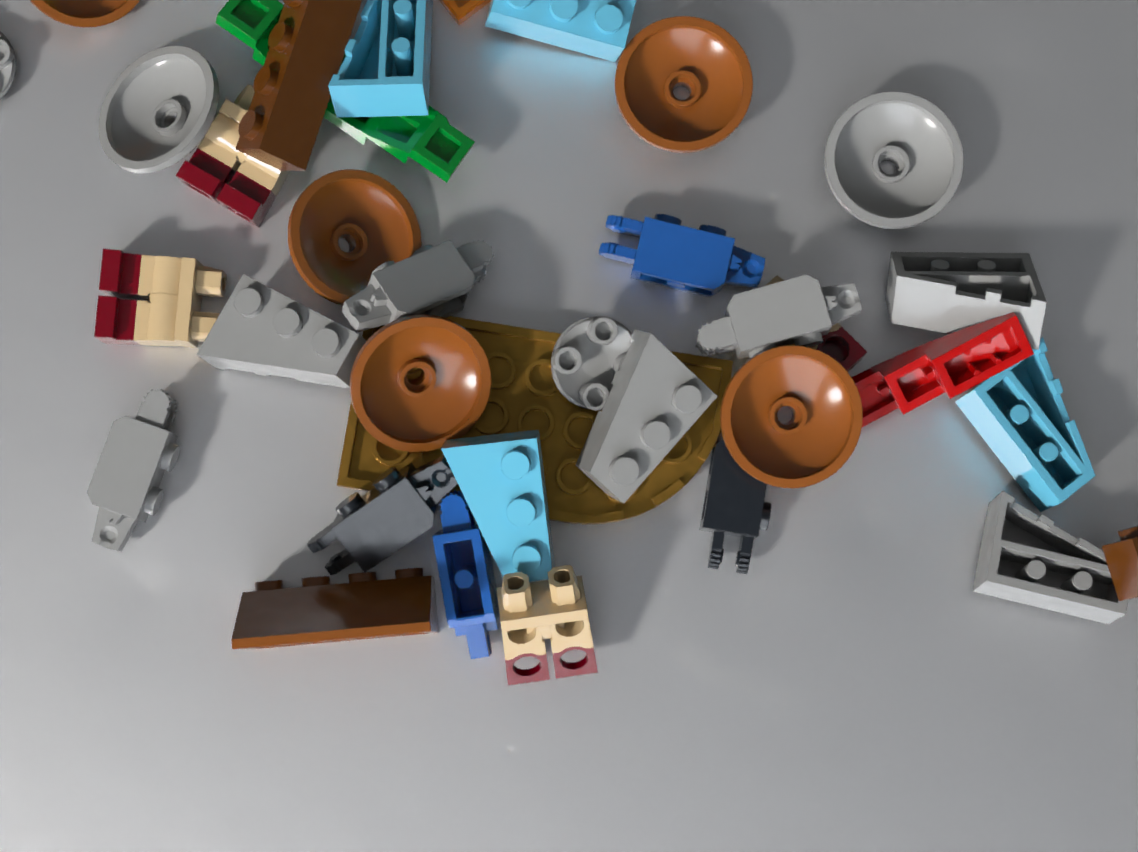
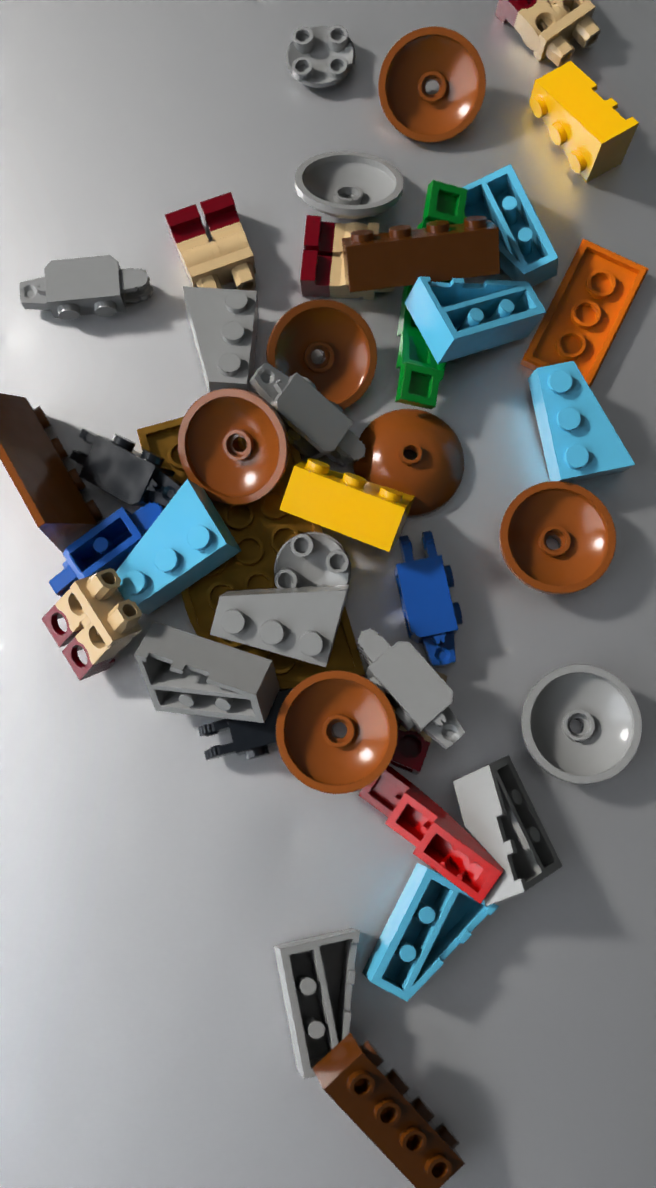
camera: 70 degrees right, 5 degrees down
none -> light grey wedge [134,621,280,723]
none -> yellow wedge [279,458,415,552]
none -> dark orange dish [353,409,465,518]

